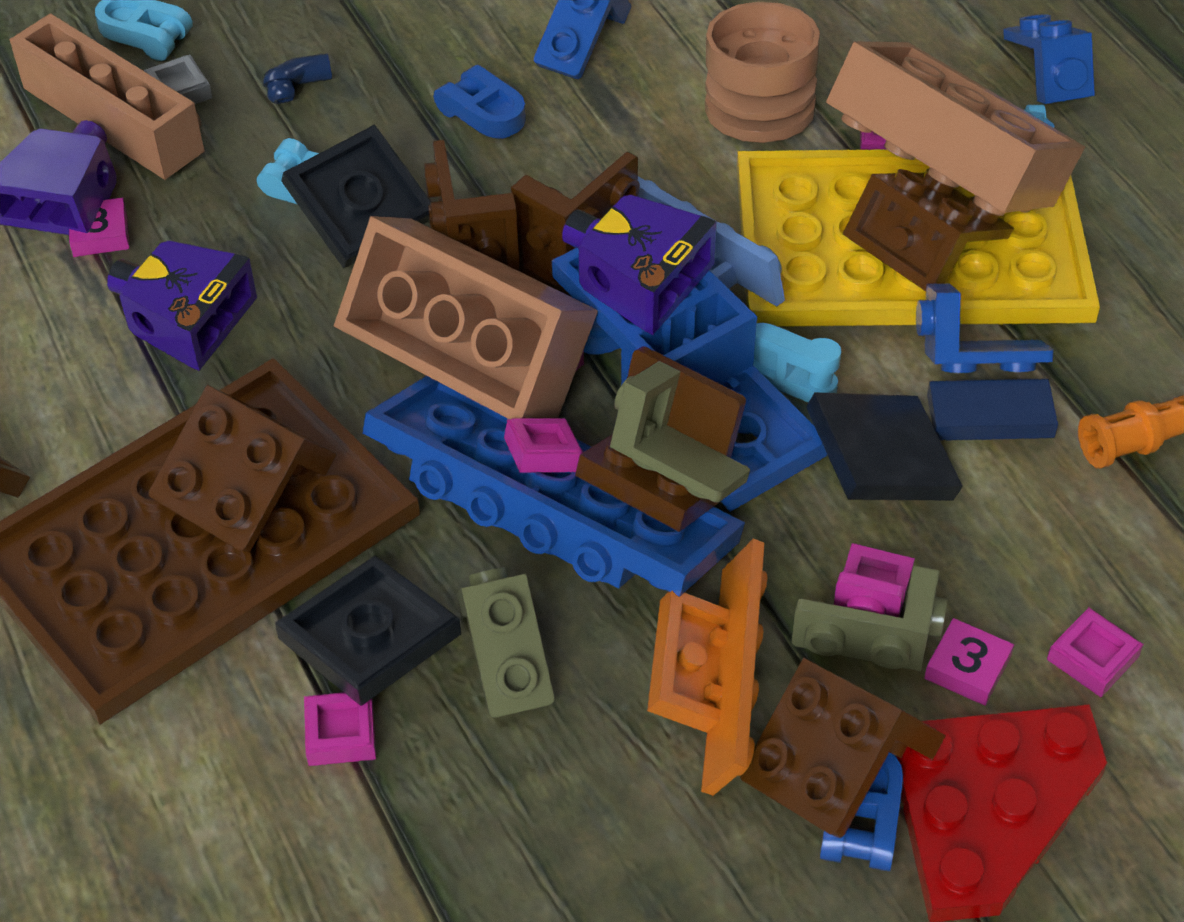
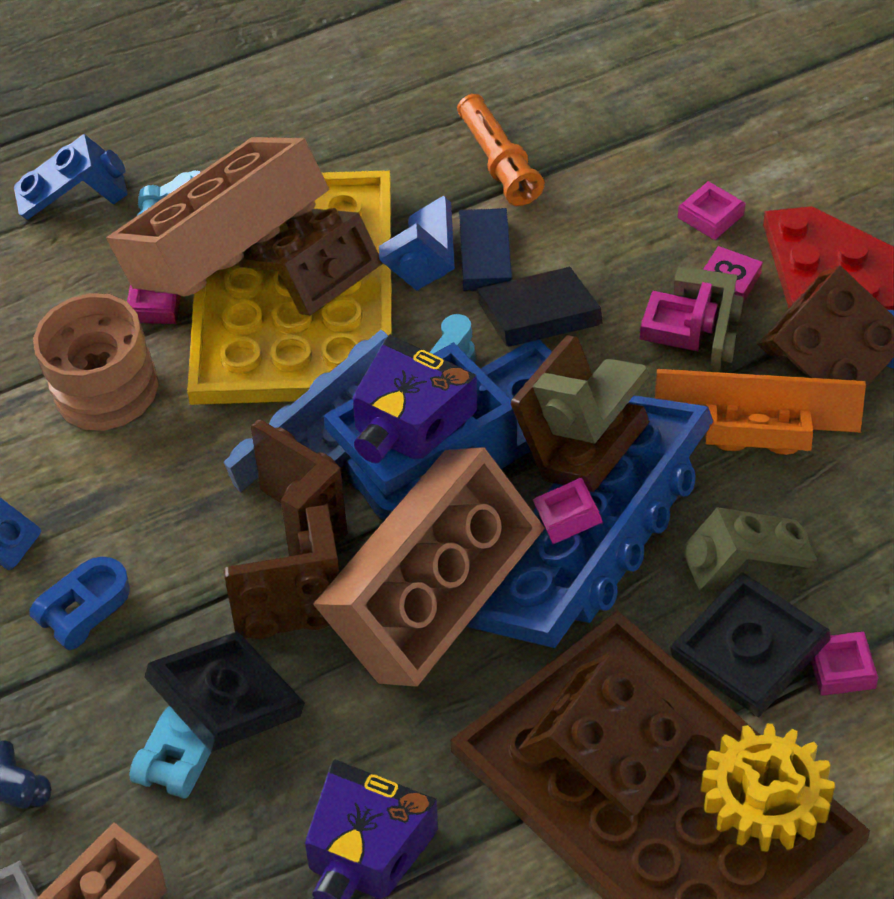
camera: 90 degrees left, 0 degrees up
none -> yellow gear [701,723,835,852]

